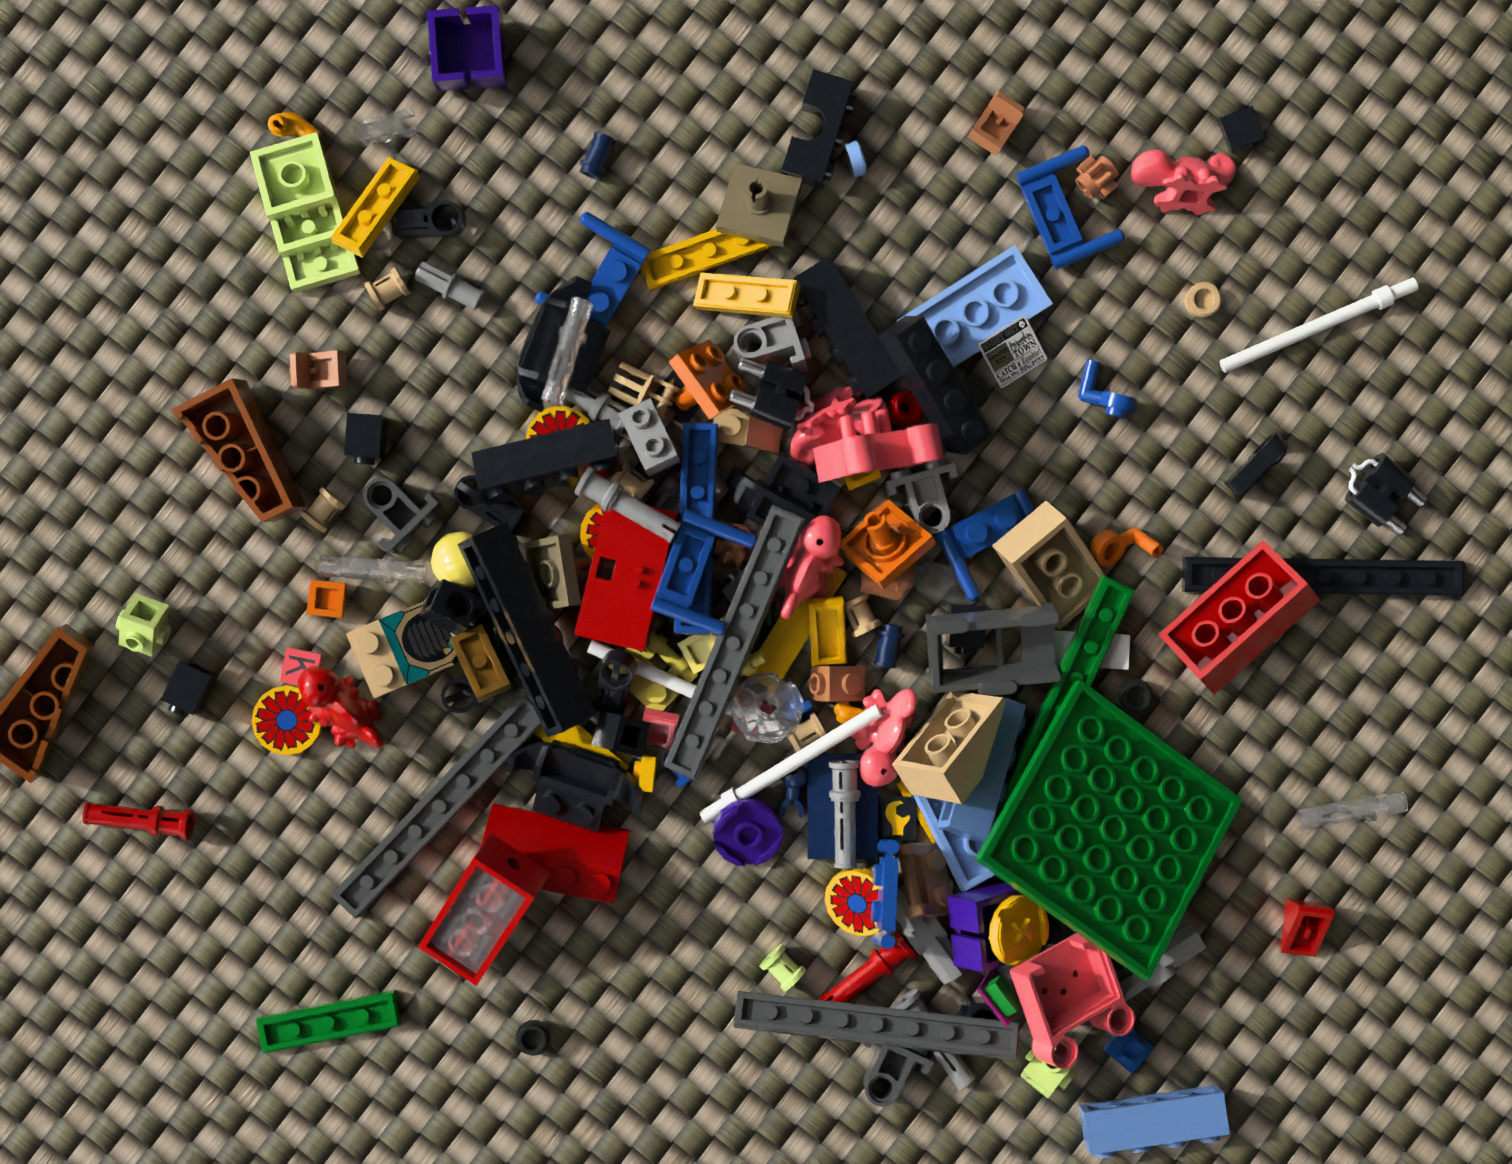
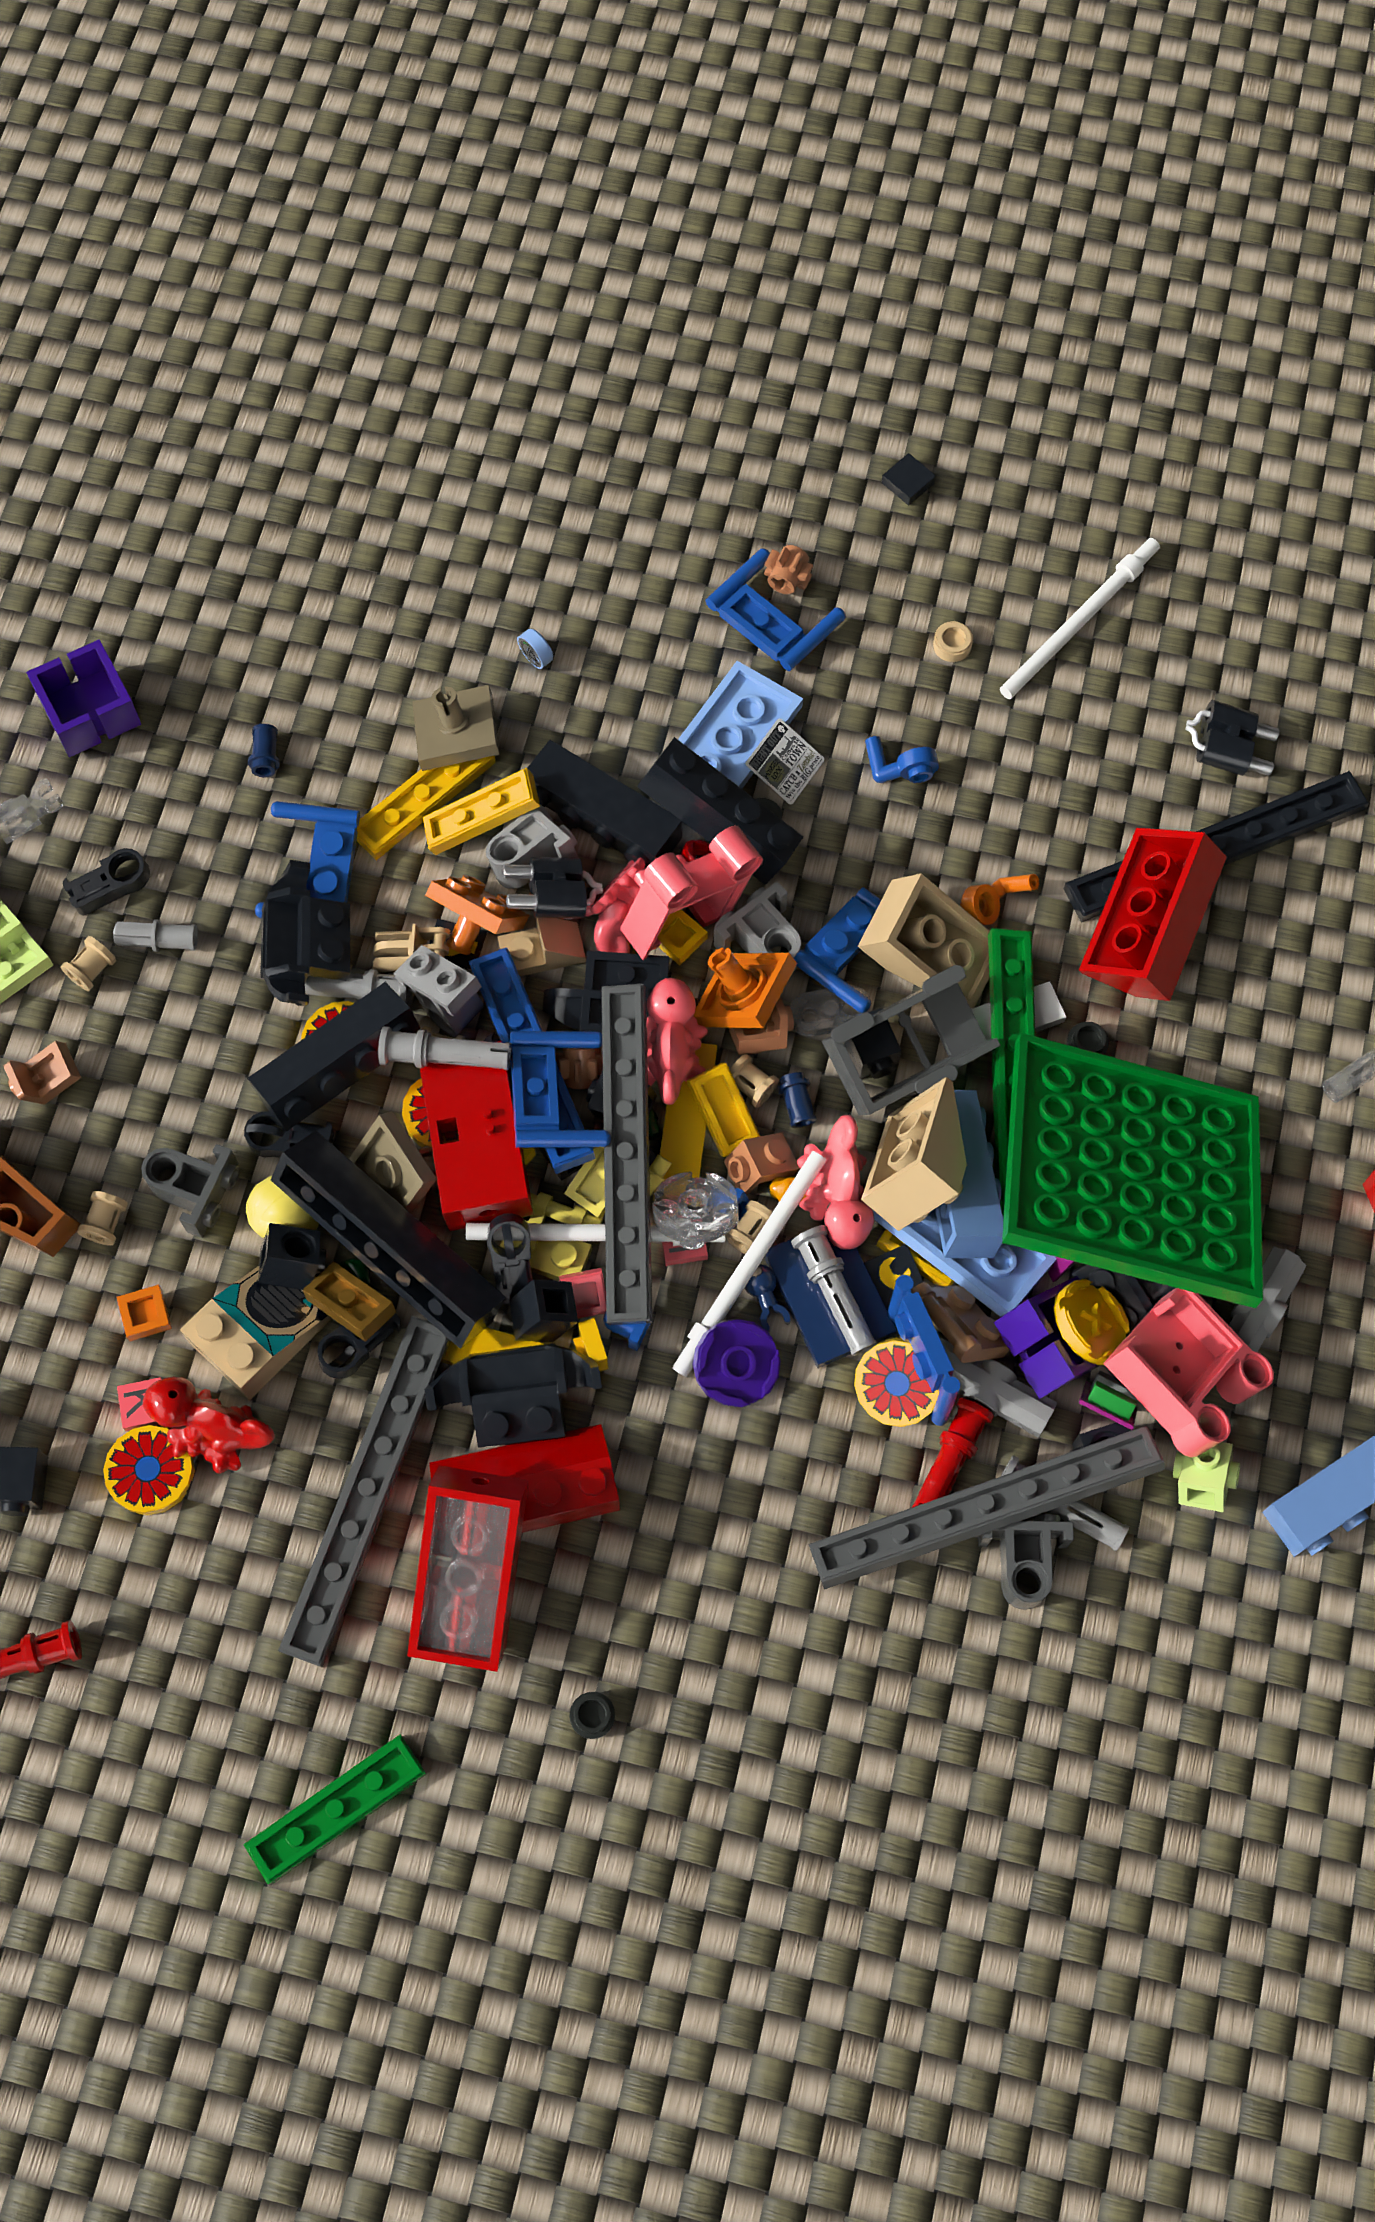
camera: 25 degrees left, 20 degrees down
clear pin [318,555,427,584] -> none
yellow tile [331,157,420,258] -> none
black brick [344,413,388,465] -> none
clear pin [541,297,593,406] -> none
yellowish green bush [759,944,806,992] -> none
black arch [781,69,857,189] -> none
nougat bracket [967,91,1026,156] -> none
blue tile [1103,1028,1154,1074] -> none
coral animal [1131,149,1236,215] -> none
black piece [1224,432,1289,496] -> none

